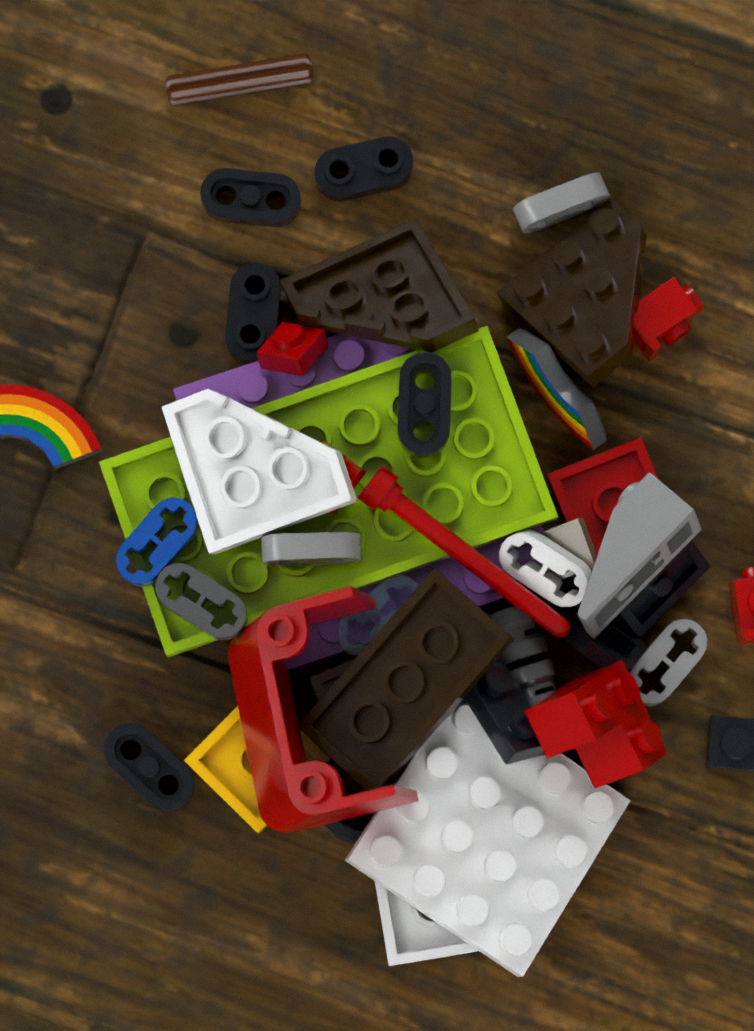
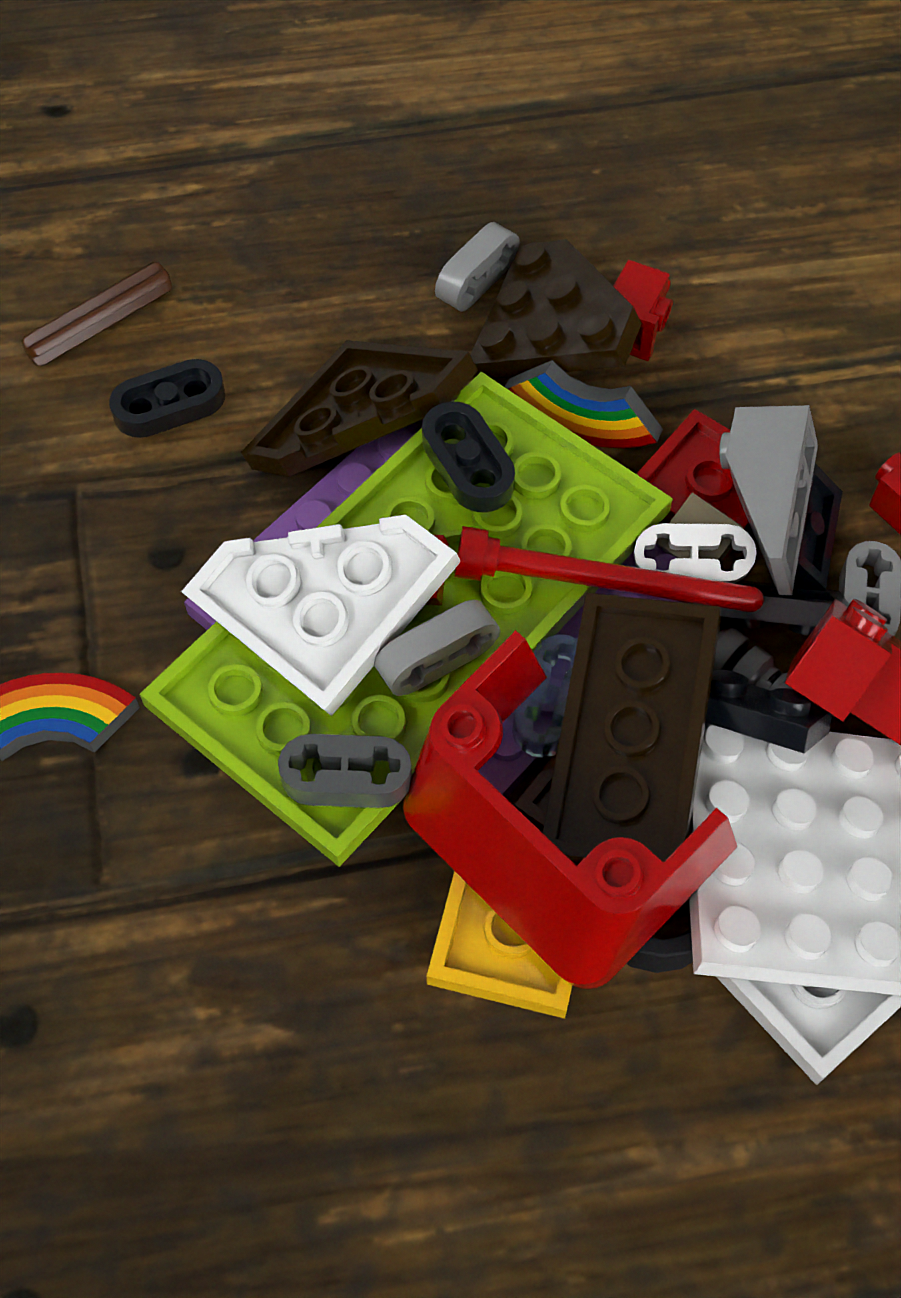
camera: 30 degrees left, 20 degrees down
black plate [104,723,195,812] -> none
blue beam [116,497,199,587] -> none
black plate [225,263,281,365] -> none
red plate [256,322,329,376] -> none
black plate [315,136,413,201] -> none

